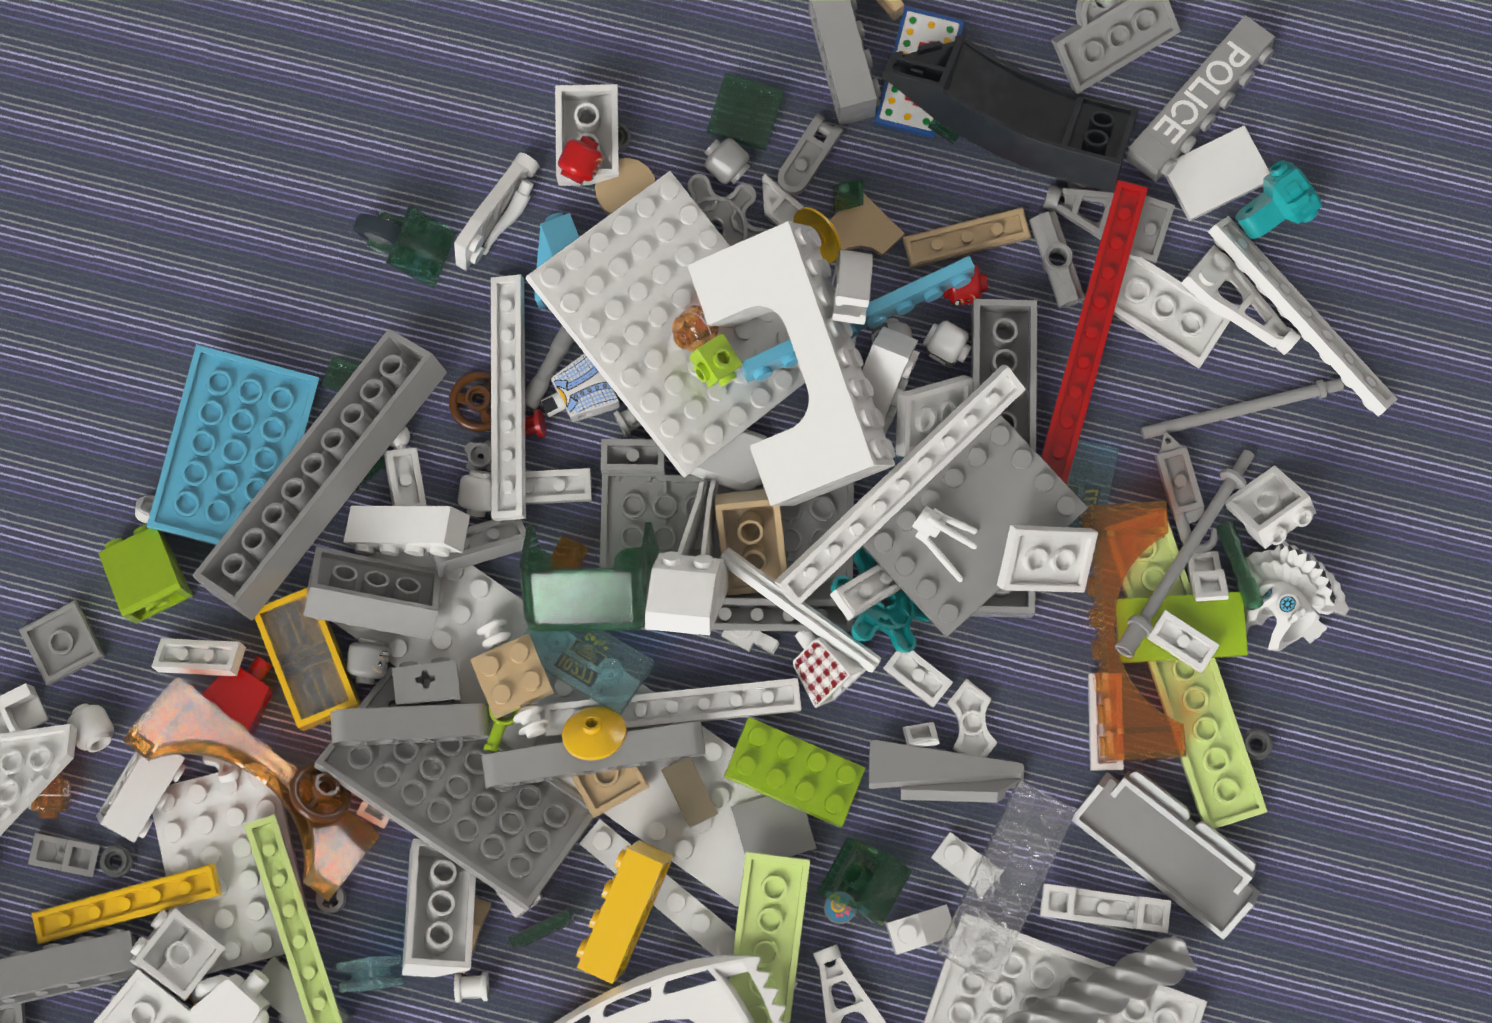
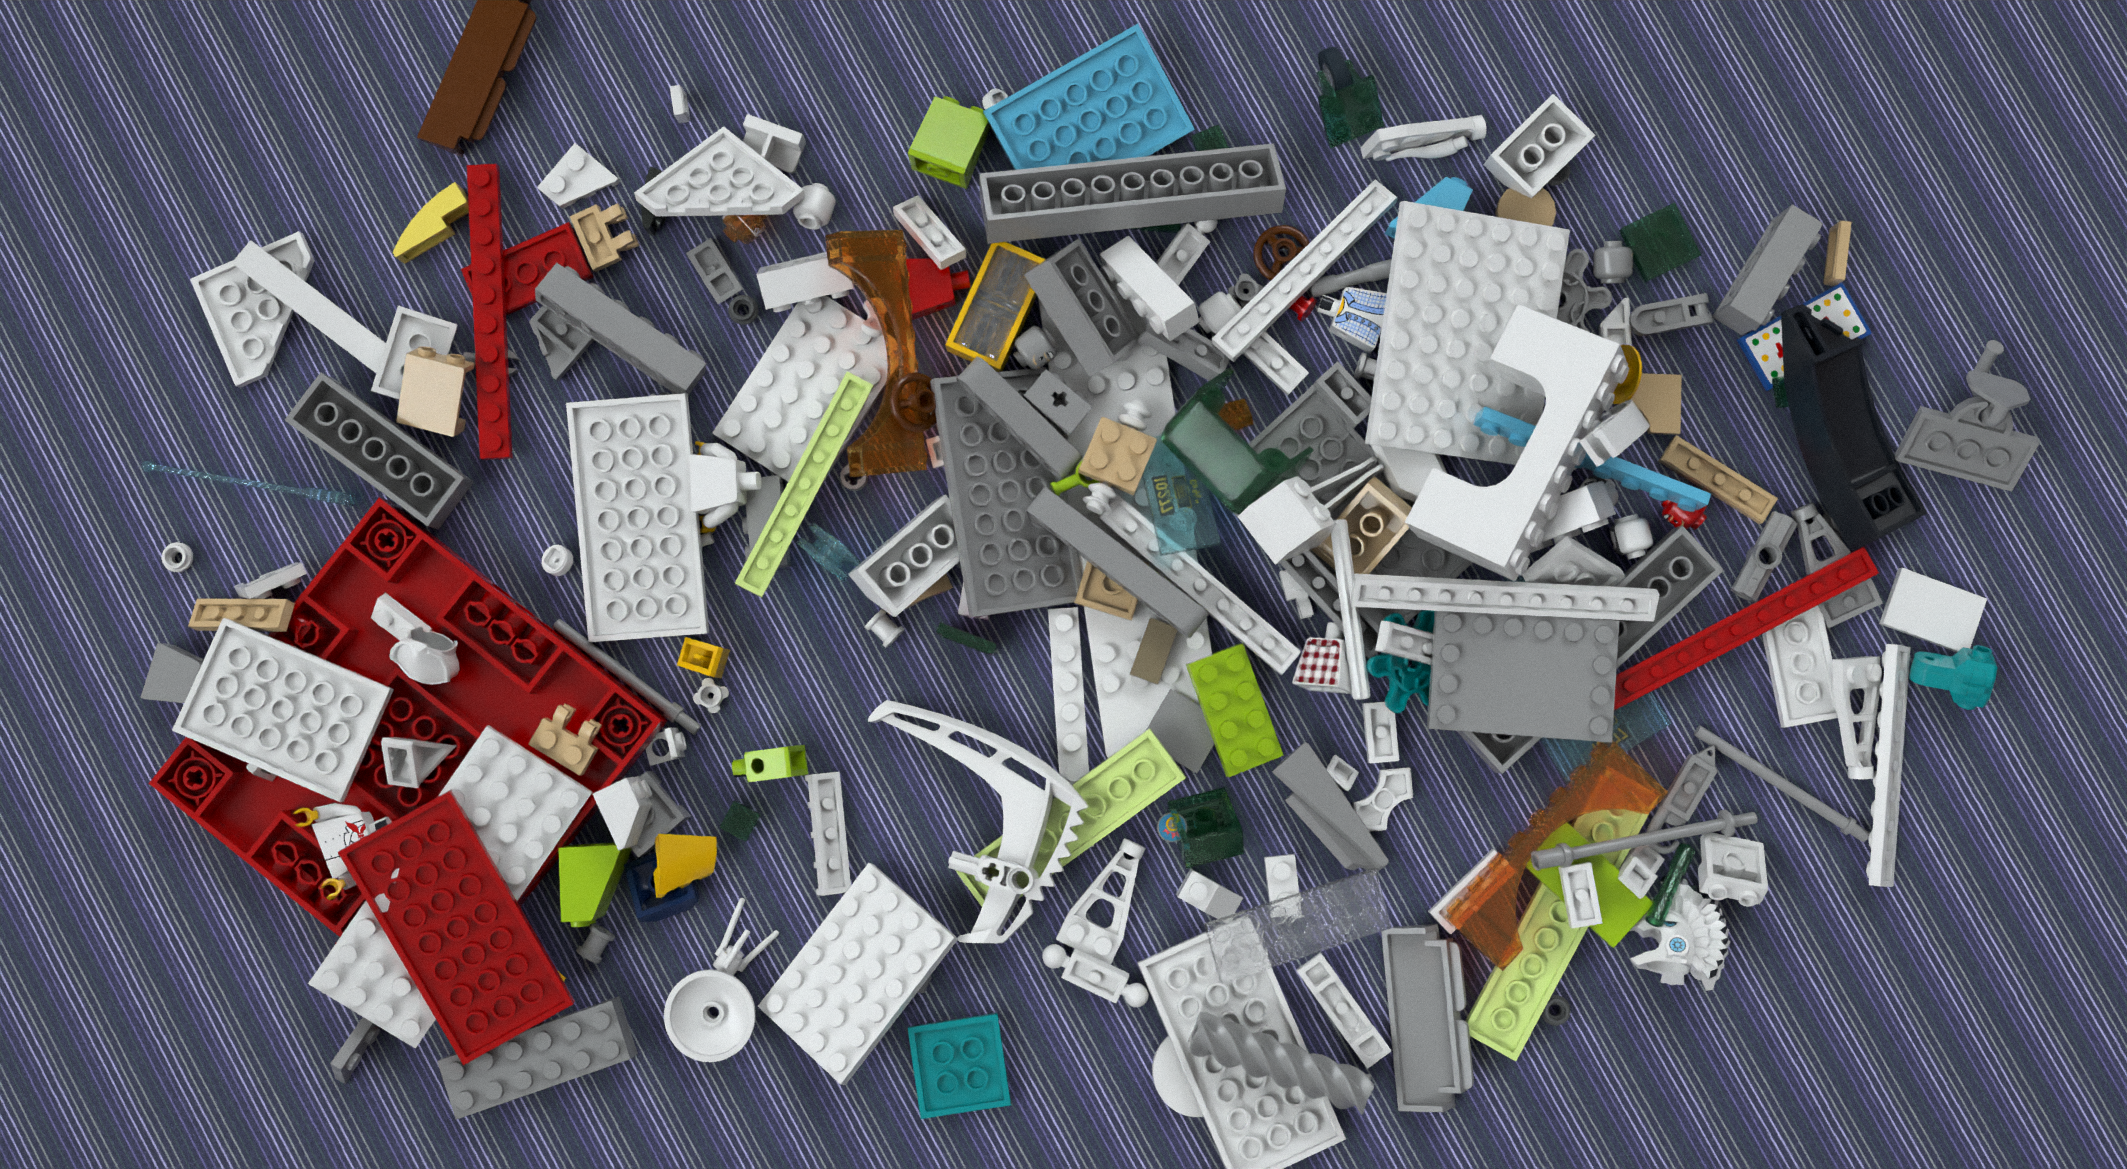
camera: 45 degrees right, 5 degrees up
light grey tile [19,600,106,686] -> none
yellow tile [31,864,223,944] -> none
white plate [130,908,225,1001] -> none
red head [558,135,604,185] -> none
yellow dish [562,706,627,760] -> none
yellow brick [576,840,674,984] -> none
clear orange head [672,305,719,352] -> none
lime brick [689,333,743,388] -> none
clear green slope [833,179,864,212] -> none
white plant [912,506,978,582] -> none
white plate [997,525,1098,593] -> none
light grey brick [1127,15,1275,182] -> none

